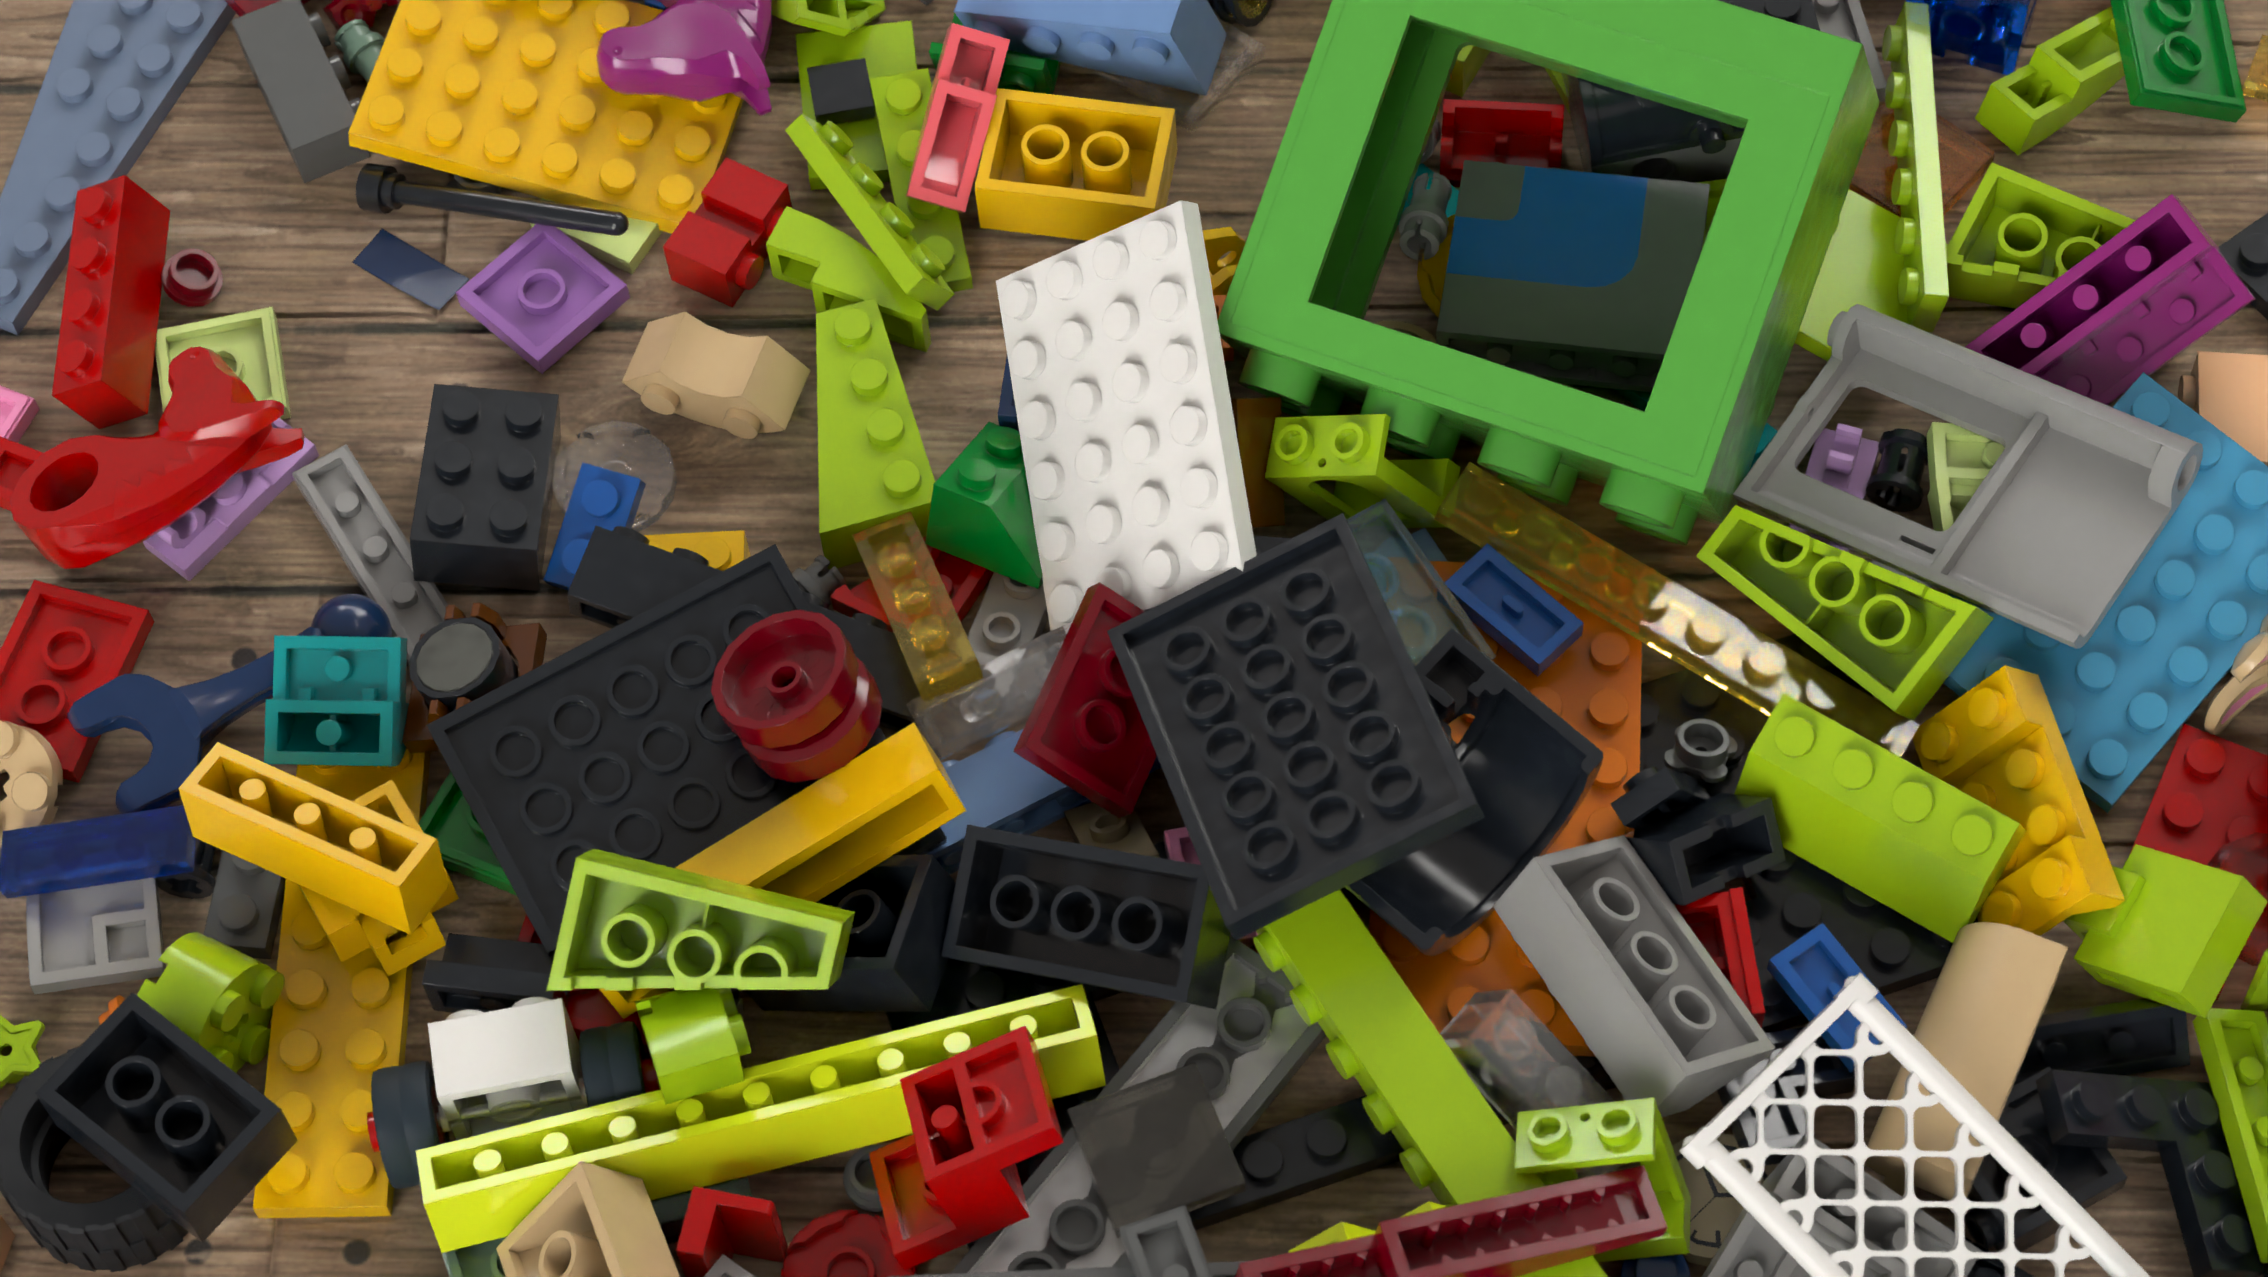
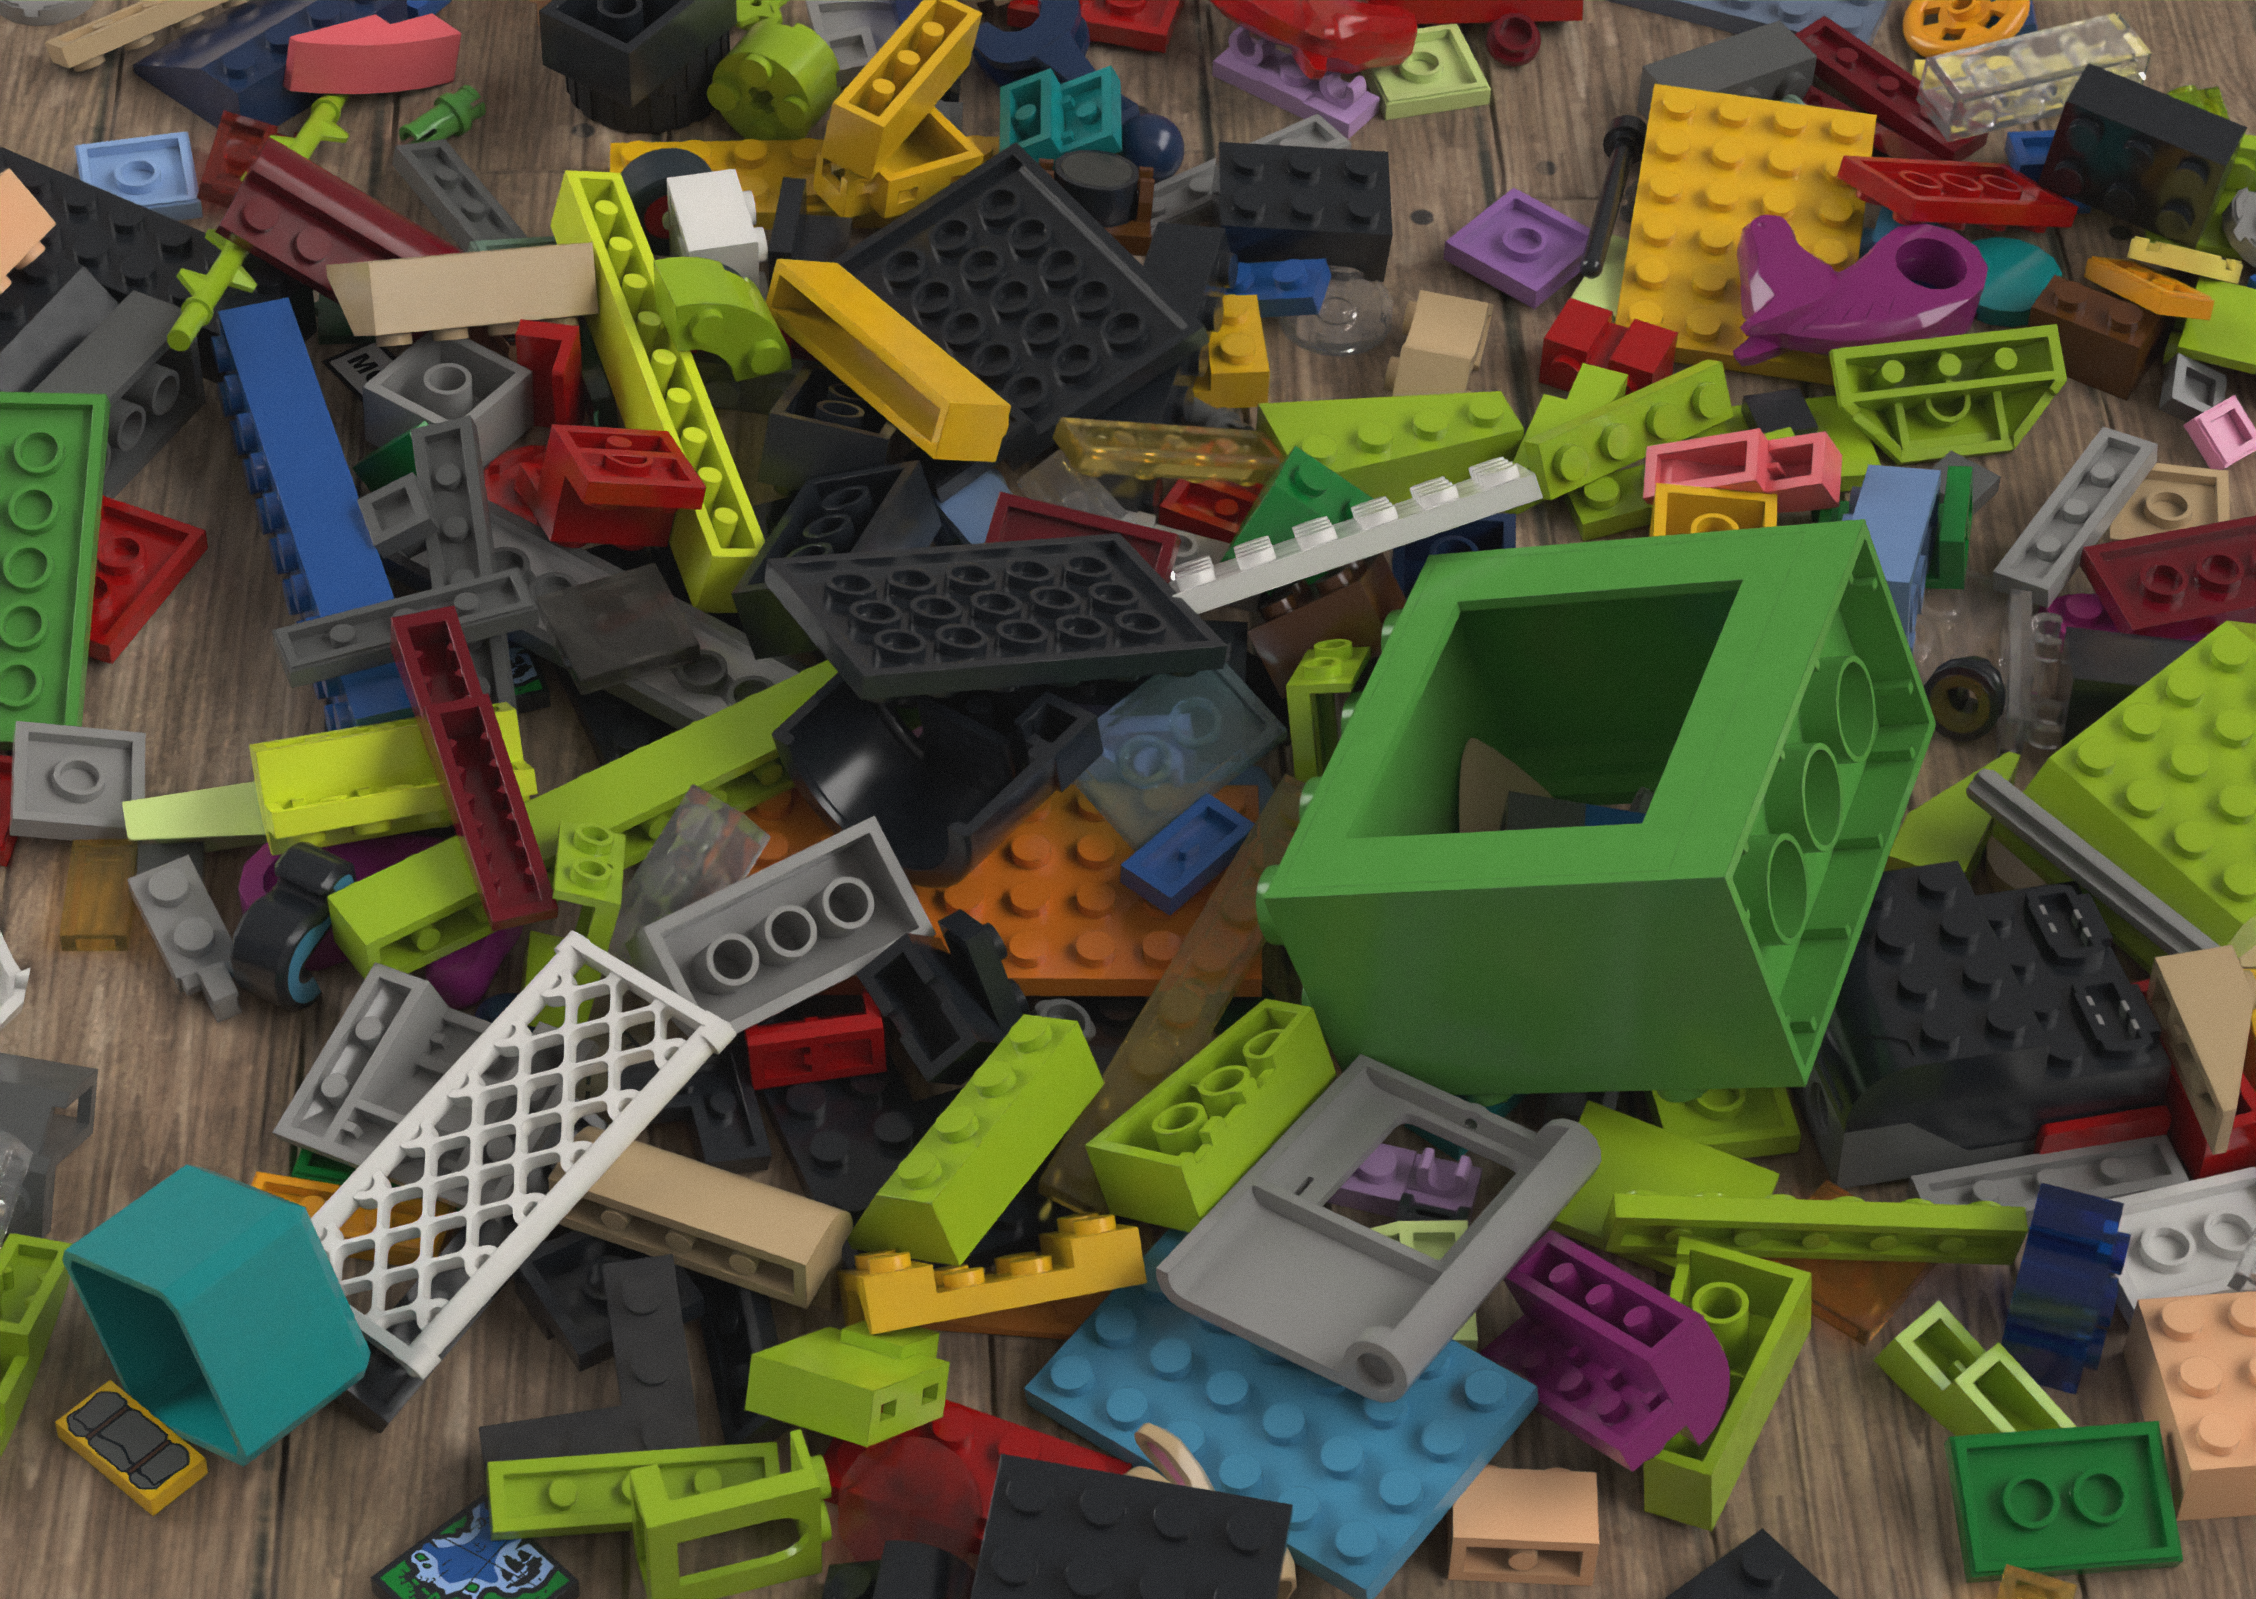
camera: 80 degrees right, 15 degrees down
dark blue sticker [352,229,469,310] -> none
lime wedge [547,848,855,991] -> none
dark red wheel [711,609,883,783] -> none
blue plate [1767,923,1908,1072] -> none

